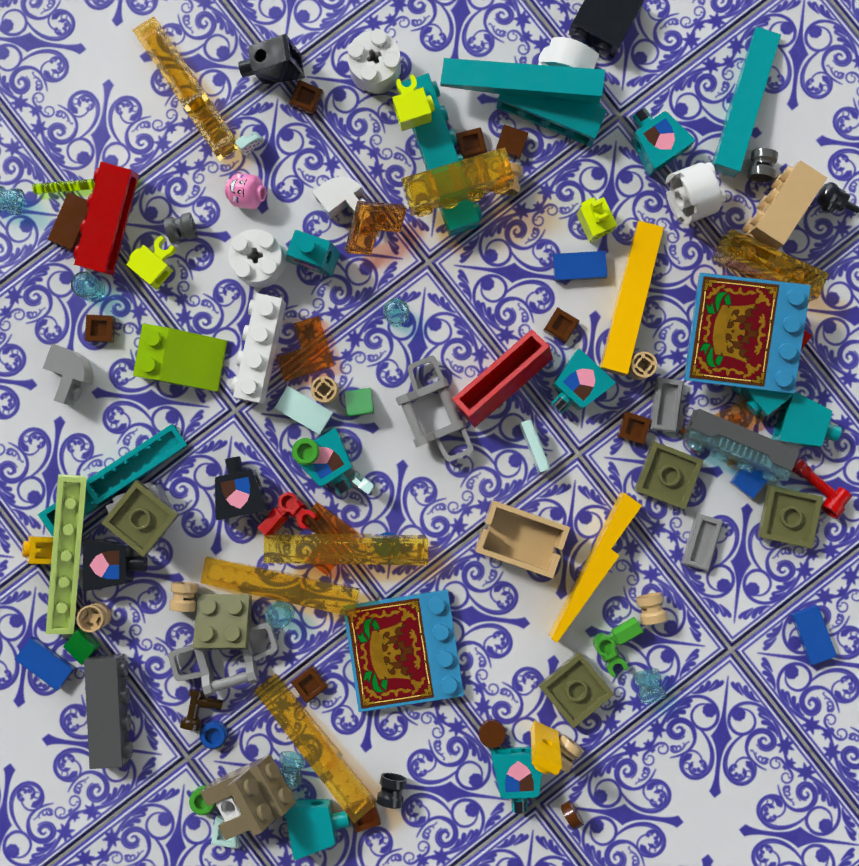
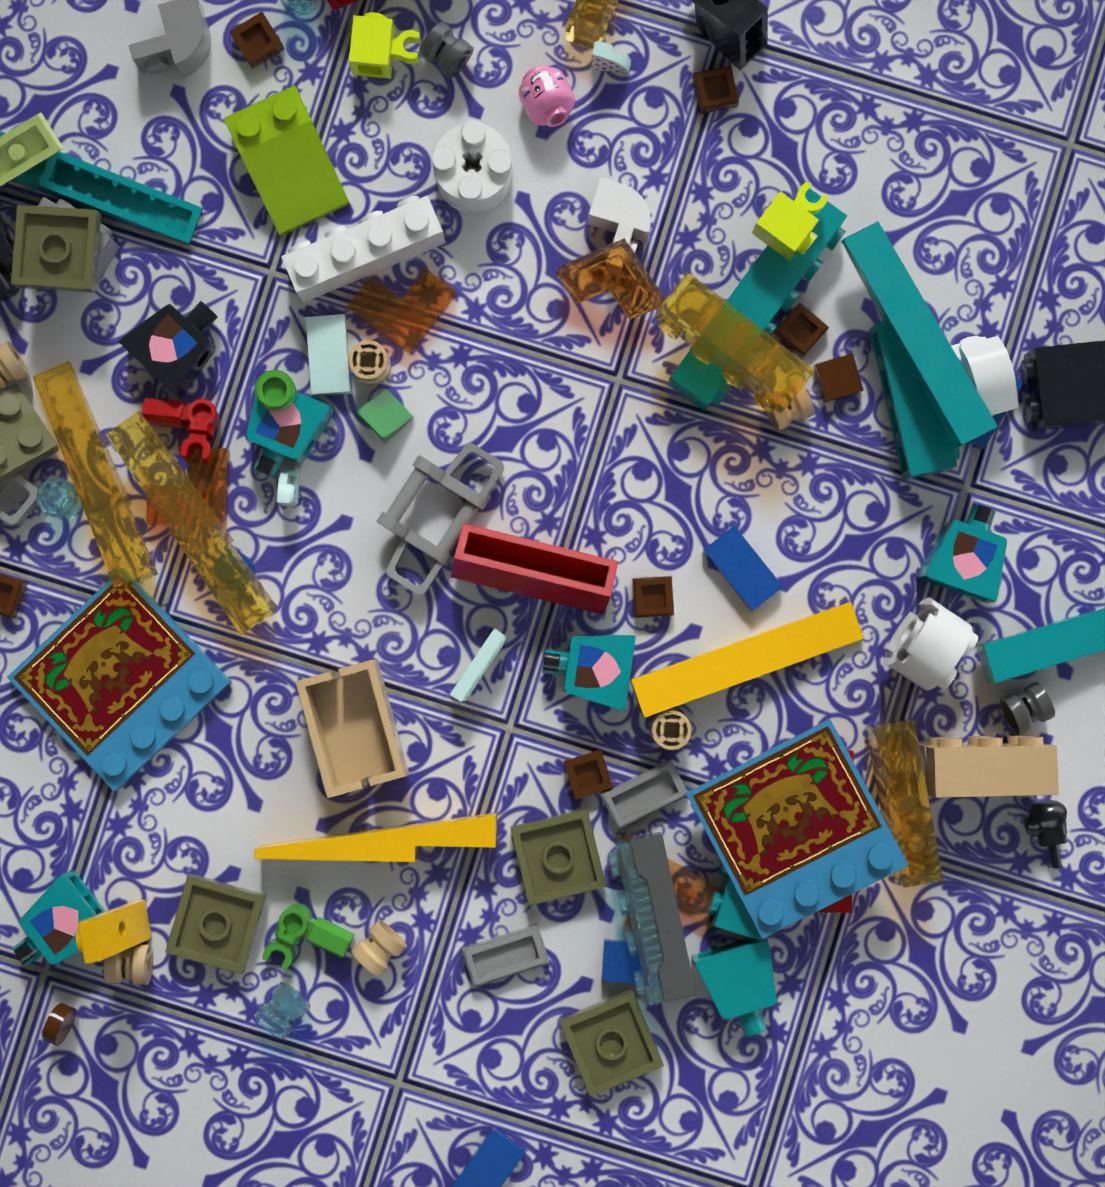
camera: 50 degrees right, 0 degrees up
teal torso [285,230,341,277] -> none
white brick [347,29,401,94] -> none
clear light blue wheel [383,298,410,327] -> none
reddish brown tile [479,719,506,748] -> none
neon yellow brick [576,197,617,242] -> none
red brick [792,458,852,519] -> none

